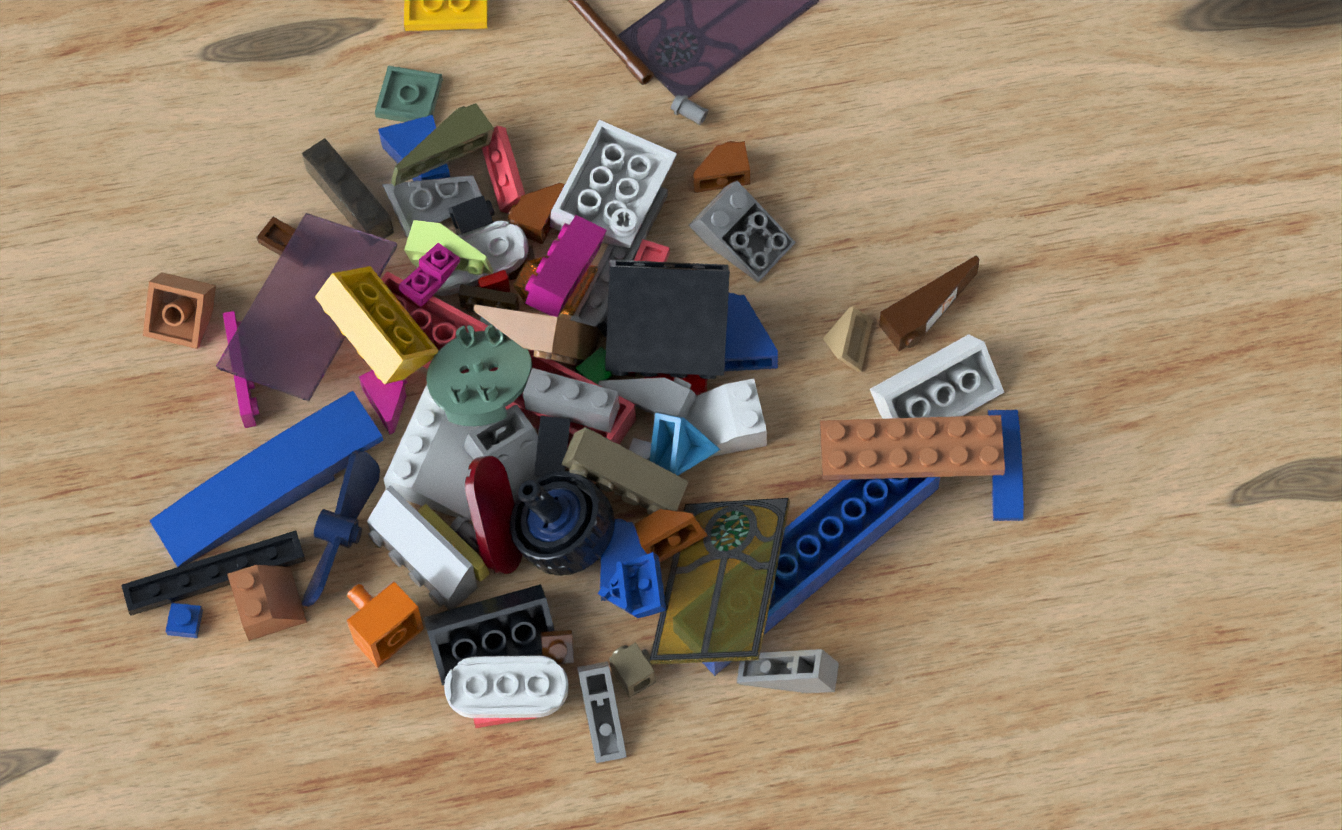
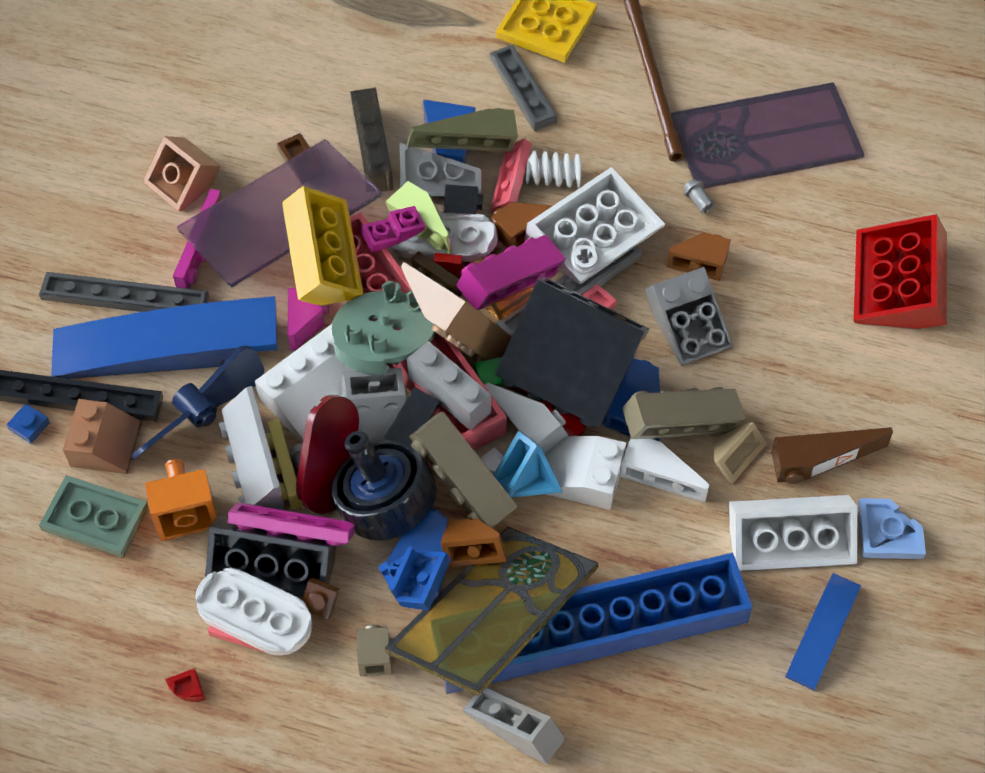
camera: 25 degrees right, 5 degrees down
sand green tile [375,66,443,122] -> none
light grey slope [577,661,627,763] -> none
nougat plate [820,415,1005,480] -> none
none -> dark grey tile [39,272,210,312]
none -> sand green plate [39,475,149,558]
none -> red tile [165,668,206,702]
none -> dark pink plate [228,502,355,546]
none -> dark grey tile [490,44,557,131]
none -> white piece [526,150,582,188]
none -> white slope [620,438,710,503]
none -> dark tan brick [622,387,746,440]
none -> red slope [853,214,947,329]
none -> light blue plate [858,498,926,559]

